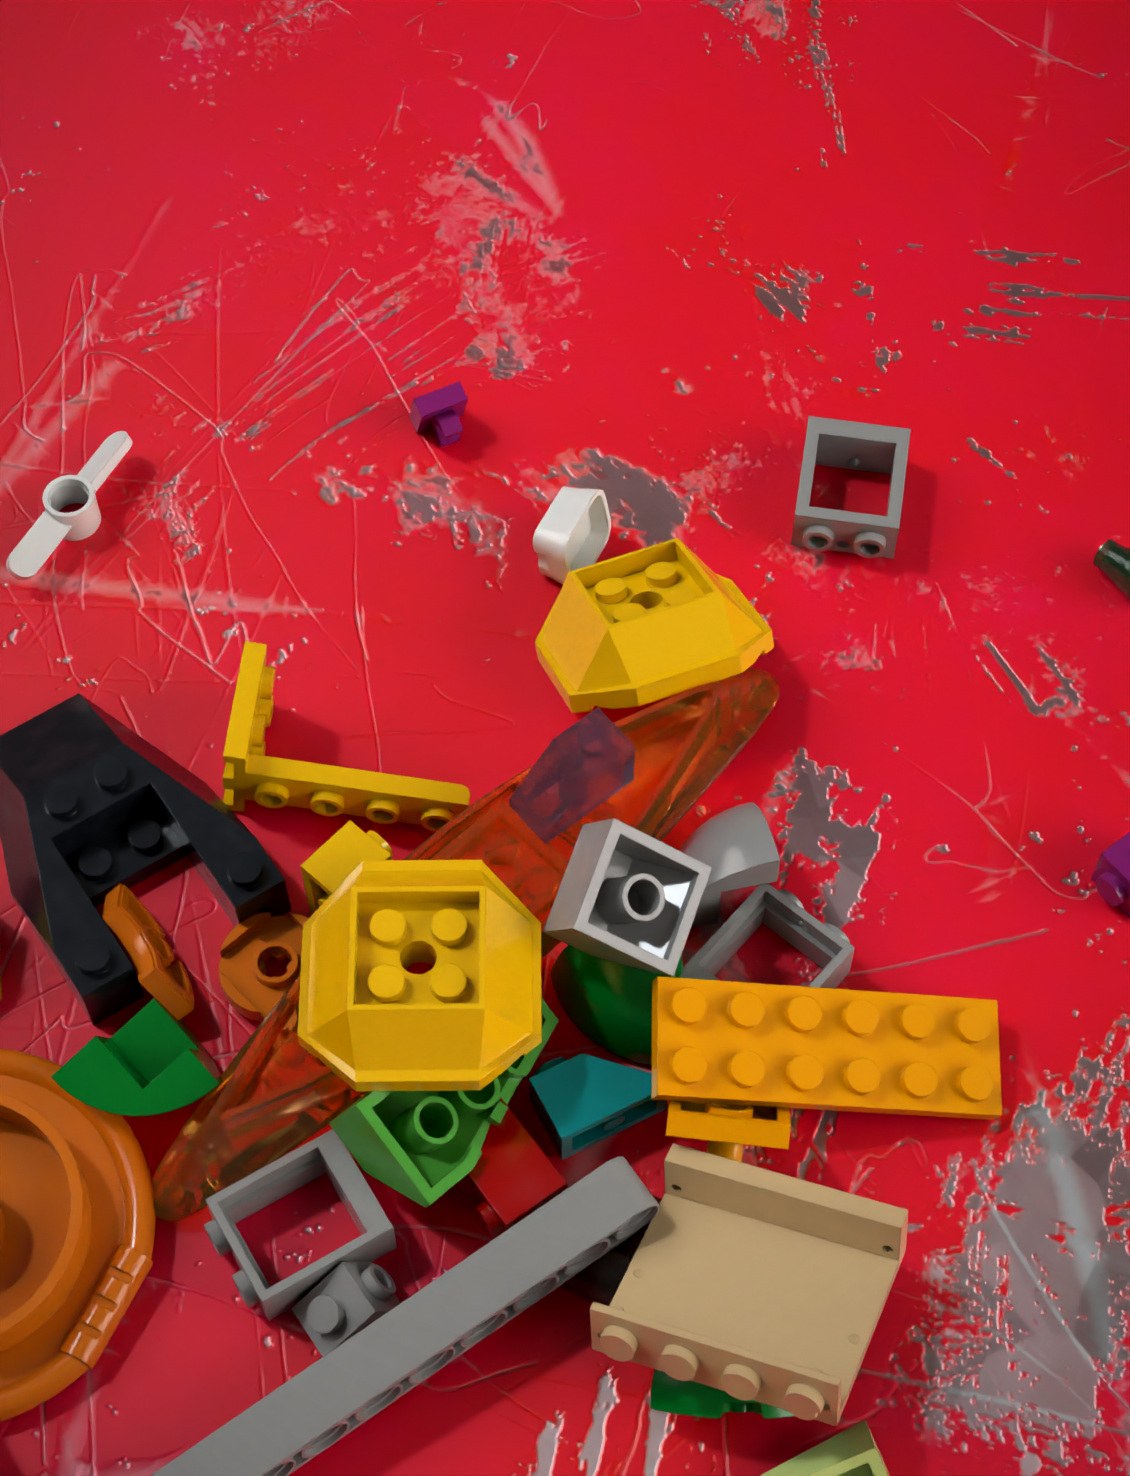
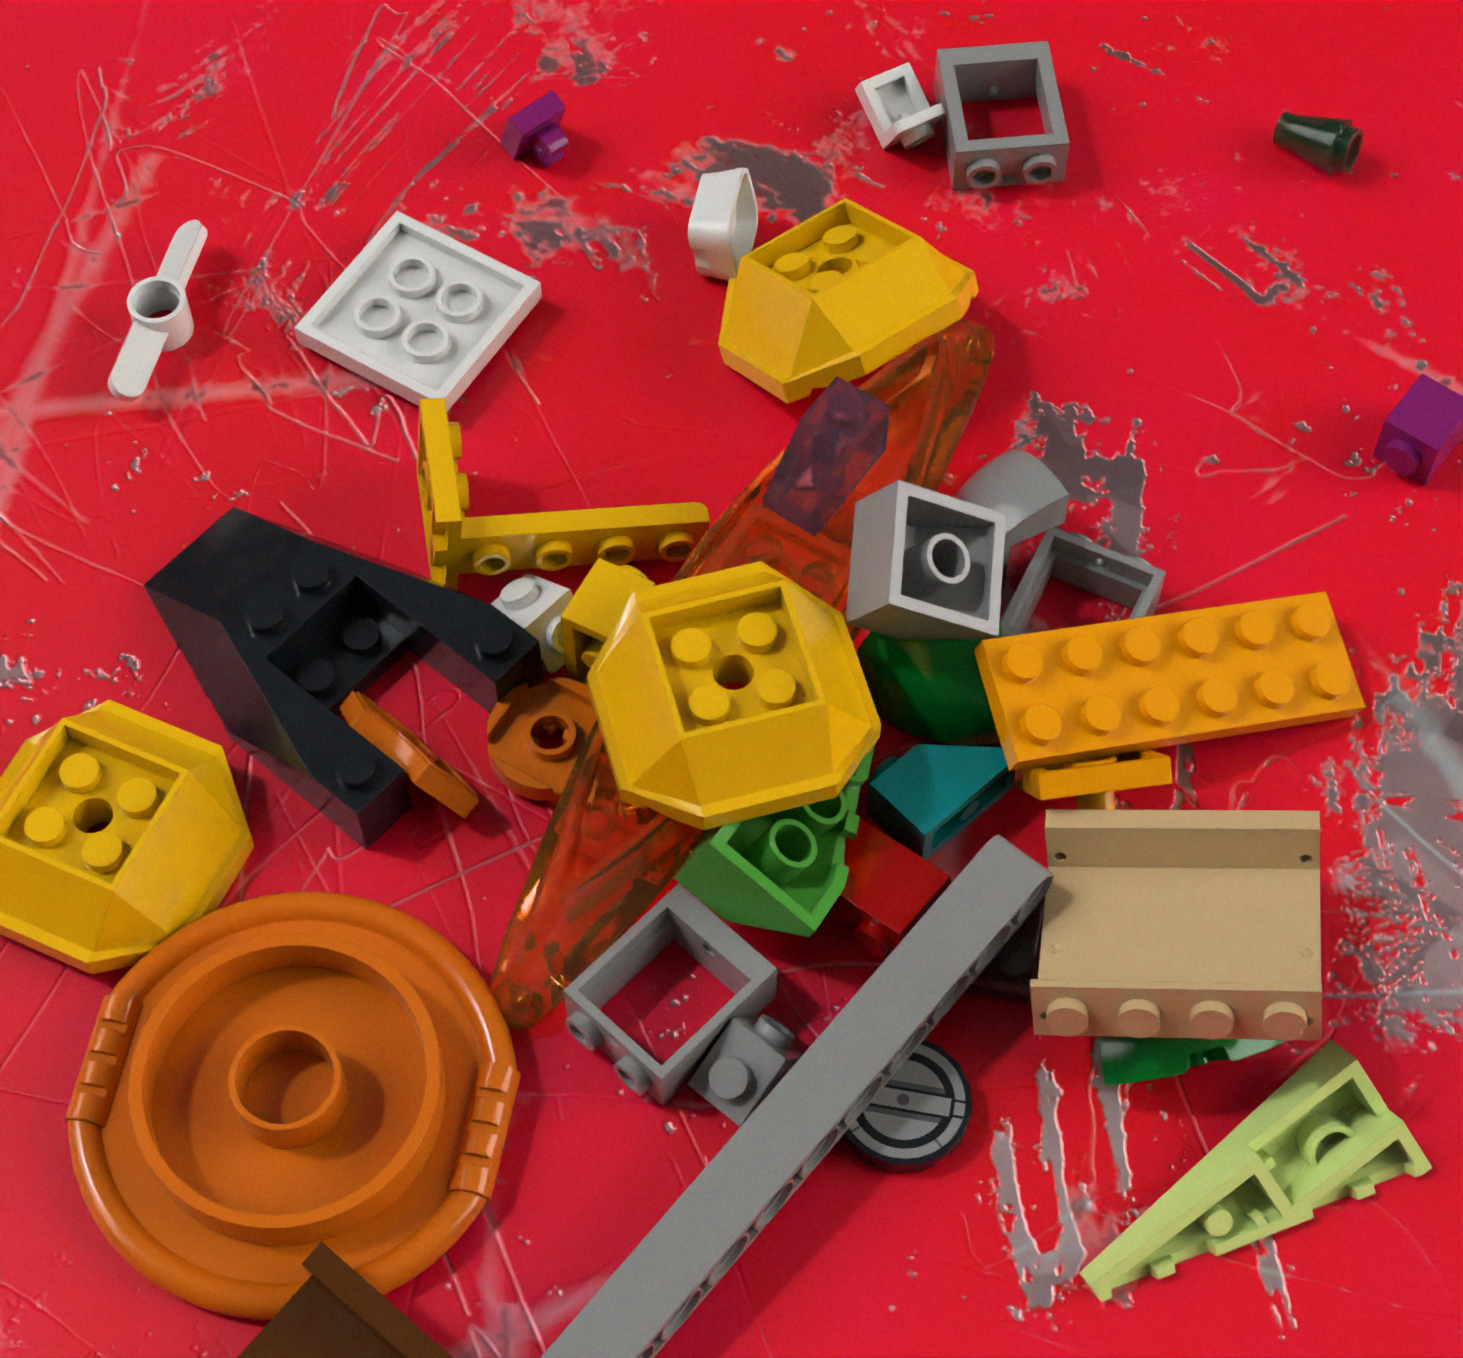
camera: 15 degrees left, 0 degrees up
green brick [51,998,223,1116] -> none
none -> white plate [294,211,542,412]
none -> white bracket [491,573,574,673]
none -> tile [843,1040,972,1173]
none -> white bracket [855,62,946,150]

